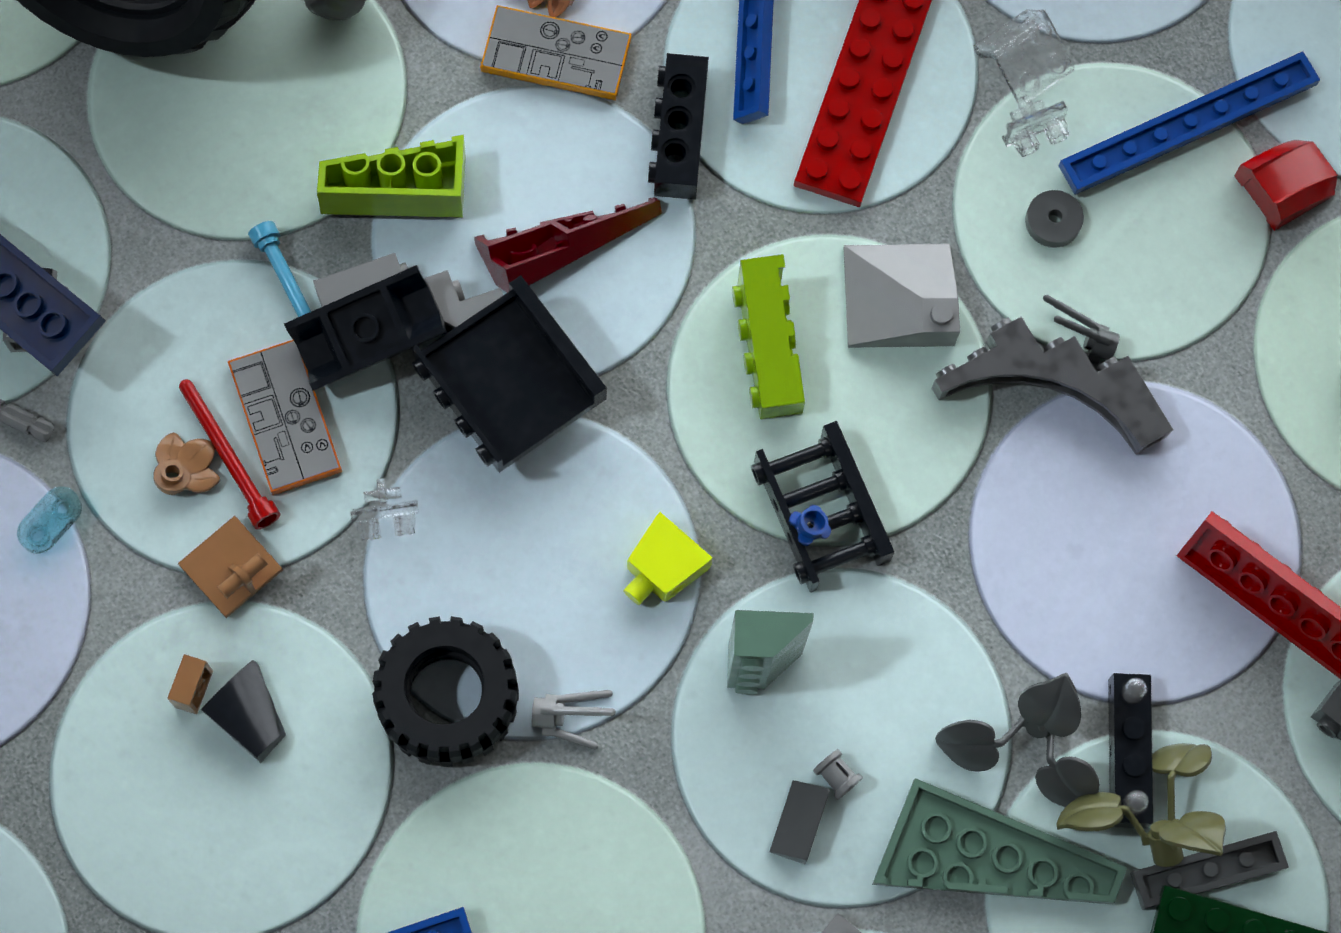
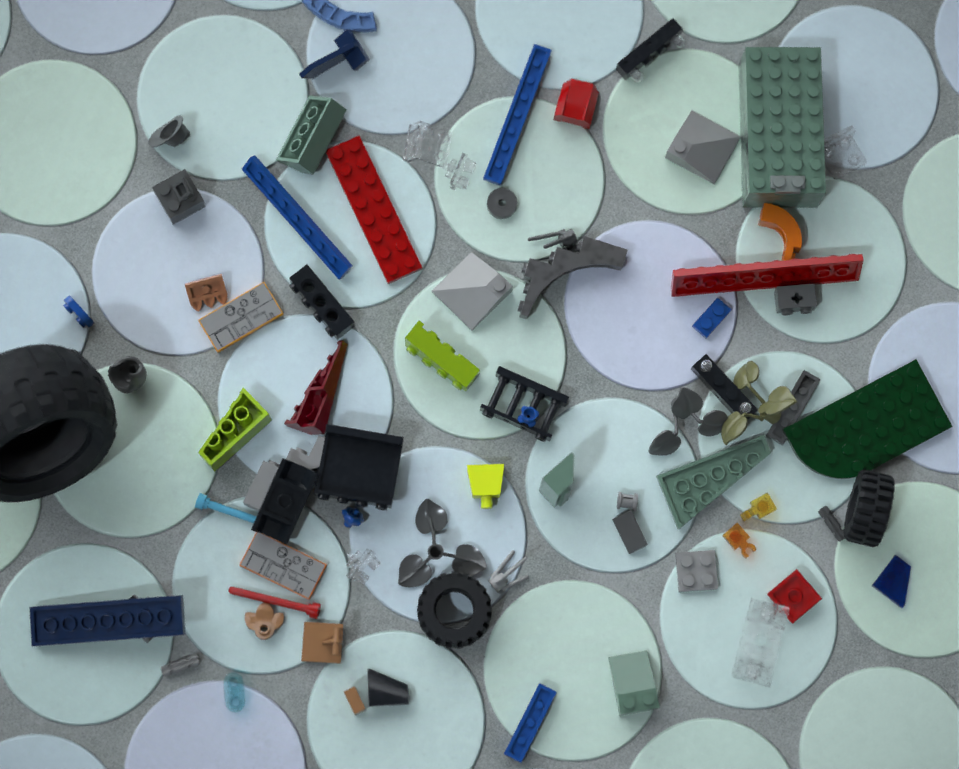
camera: 45 degrees left, 5 degrees up
none -> blue piece [342,506,365,528]
none -> dark grey plant [398,499,487,587]
none -> blue plate [692,298,731,339]

